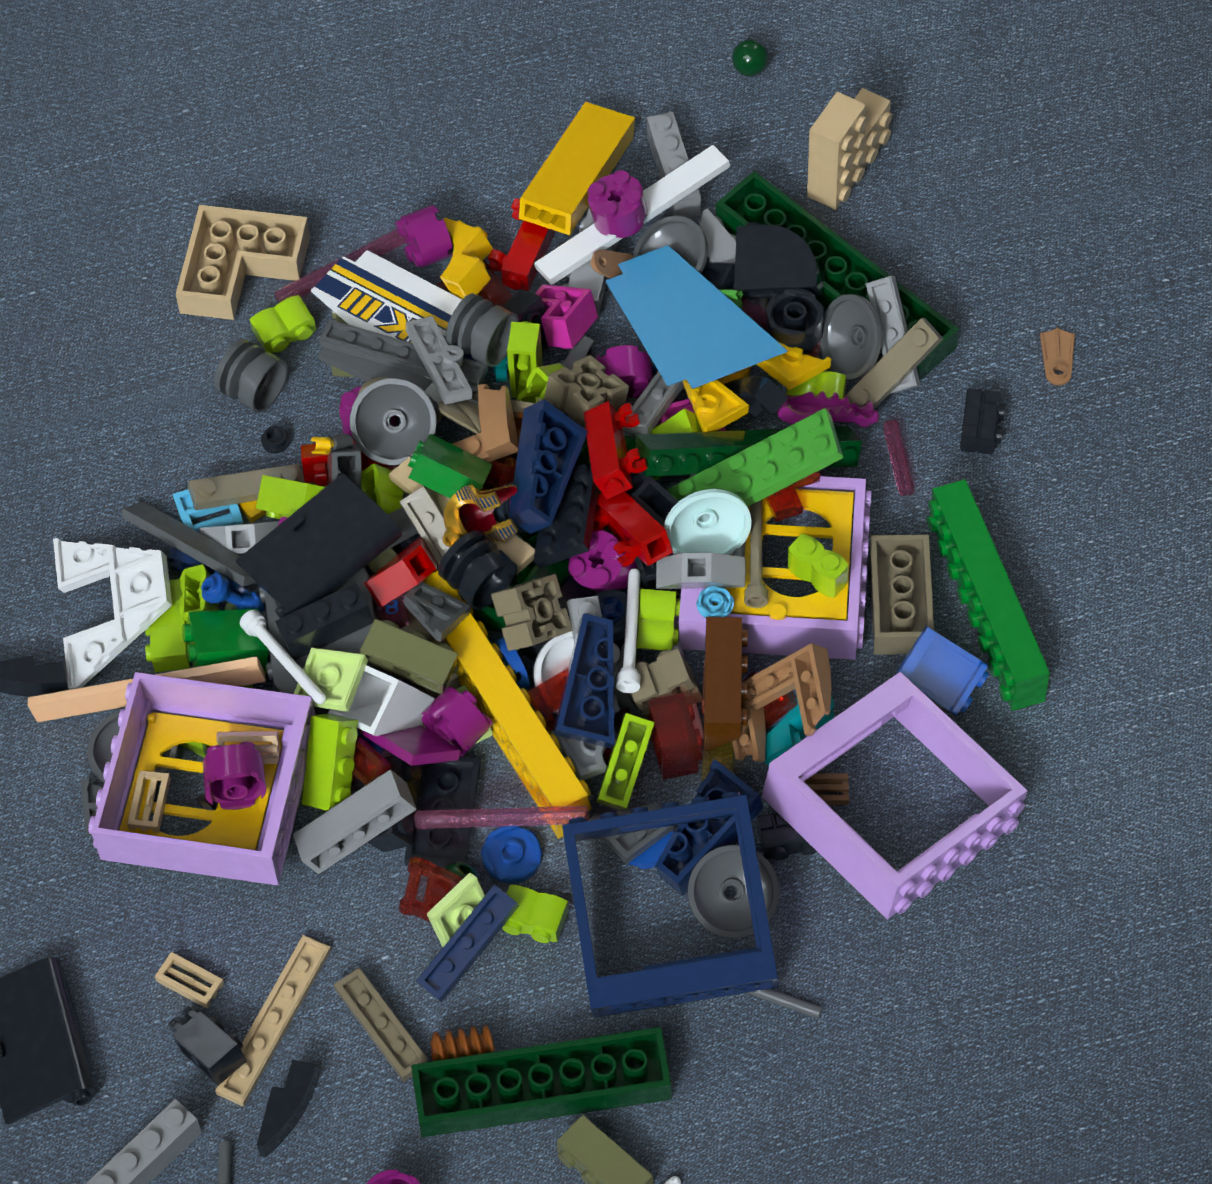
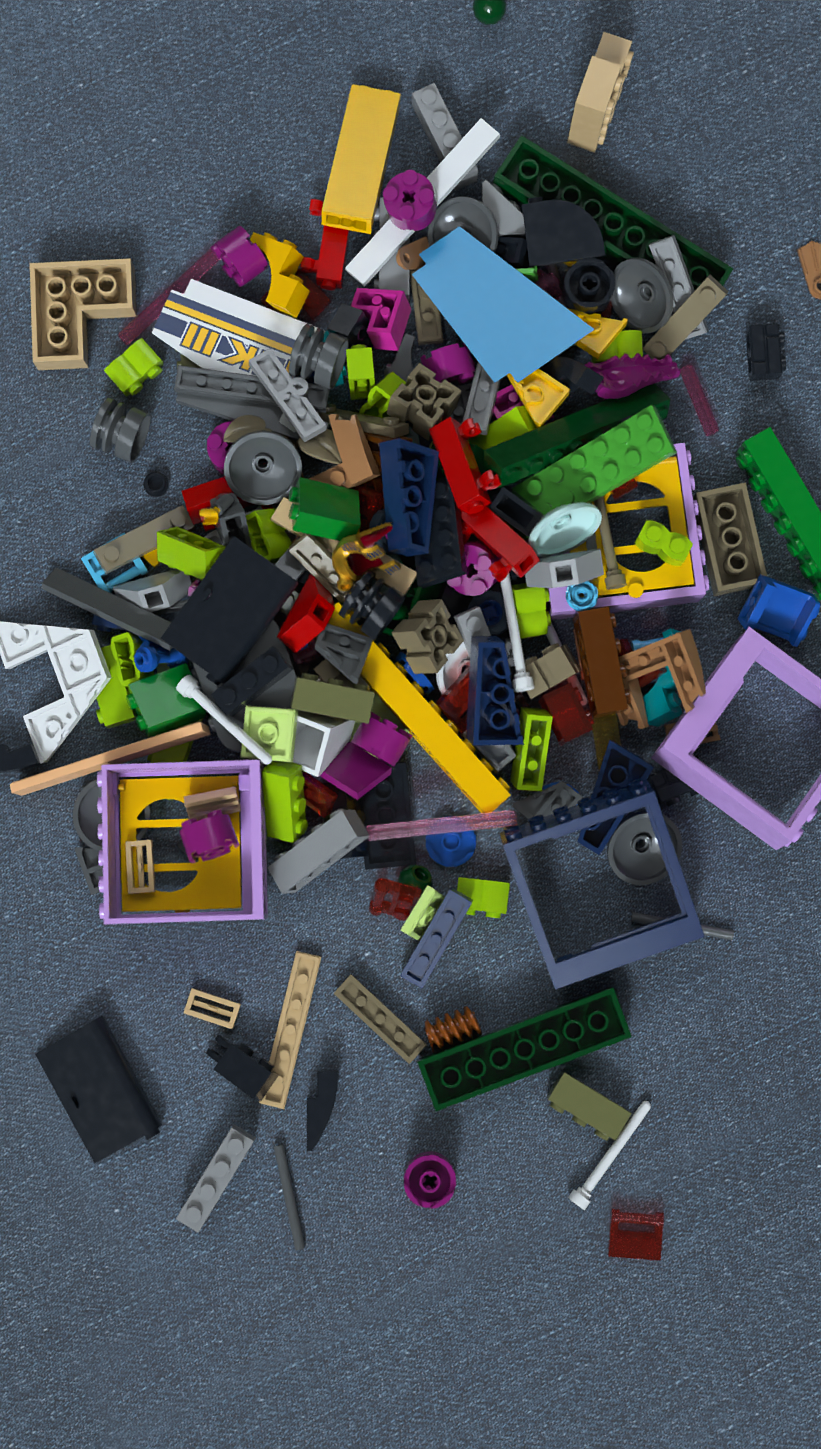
camera: 15 degrees left, 25 degrees up
none -> dark tan tile [410,270,443,346]

